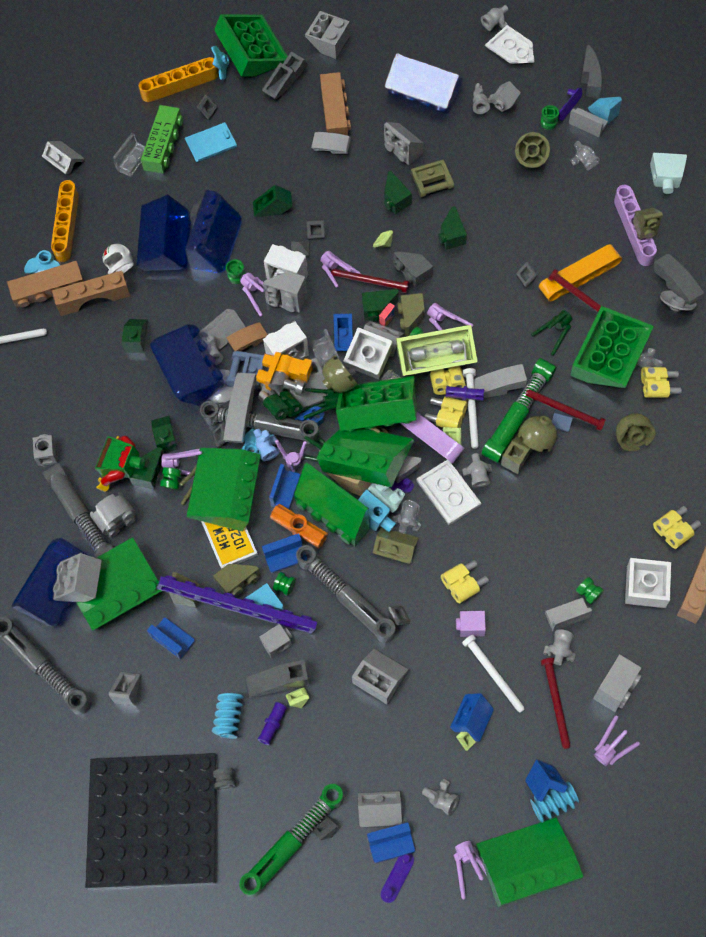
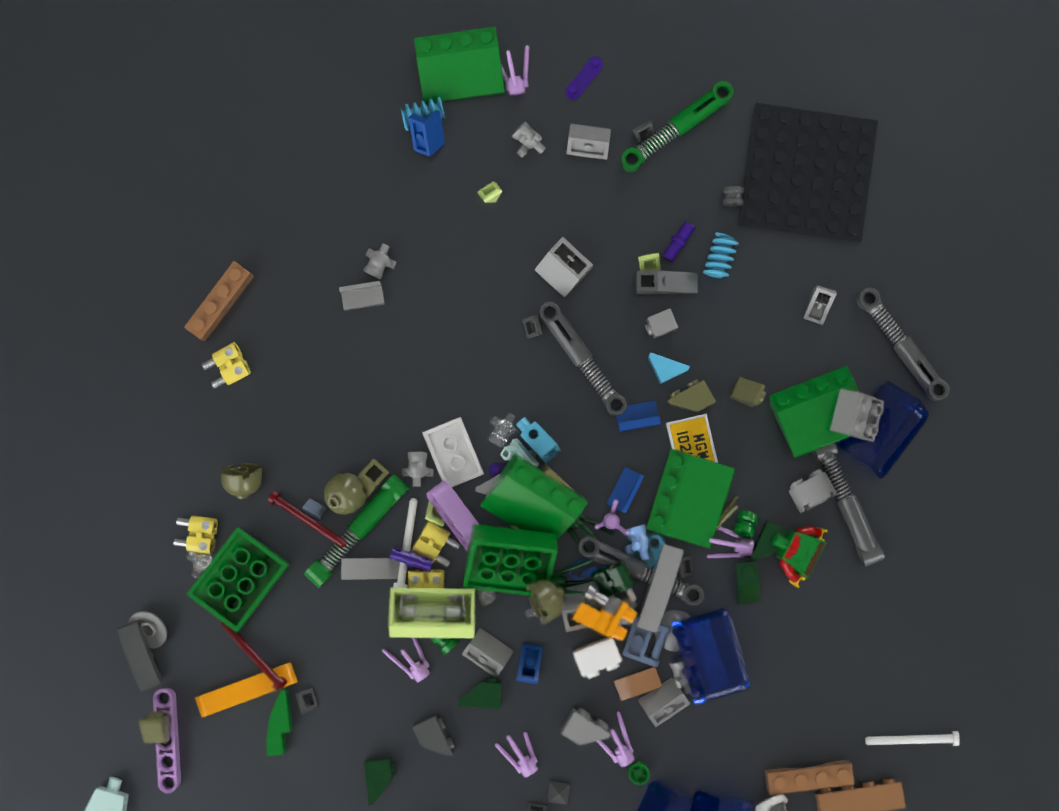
camera: 170 degrees left, 20 degrees up
light grey brick [33,434,57,466] -> none
dark green slope [122,319,148,353] -> none
blue panel [147,618,195,659] -> none
dark purple plate [157,576,317,634] -> none
white brick [264,244,308,279] -> none
orange piece [270,504,328,548] -> none
green wheel [273,572,296,596] -> none
green slope [294,462,370,547] -> none
clear panel [310,329,340,370] -> none
dark red bar [331,269,409,294] -> none
white brick [343,328,393,380] -> none
blue panel [367,822,415,863] -> none
yellowish green slope [373,230,393,248] -> none
olive panel [373,527,419,564] -> none
coral tile [379,303,395,327] -> none
olive slope [397,293,425,336] -> none
light yellow piece [441,560,489,604] -> none
blue panel [450,693,494,741] -> none
lavender brick [456,611,486,637] -> none
white bar [462,635,525,713] -> none
dark green plant [531,310,573,356] -> none
dark red bar [541,658,570,749] -> none
green wheel [576,577,604,605] -> none
light grey brick [593,654,641,712] -> none
lavender plant [594,715,640,766] -> none
white brick [625,558,671,608] -> none
none -> green slope [266,688,293,756]

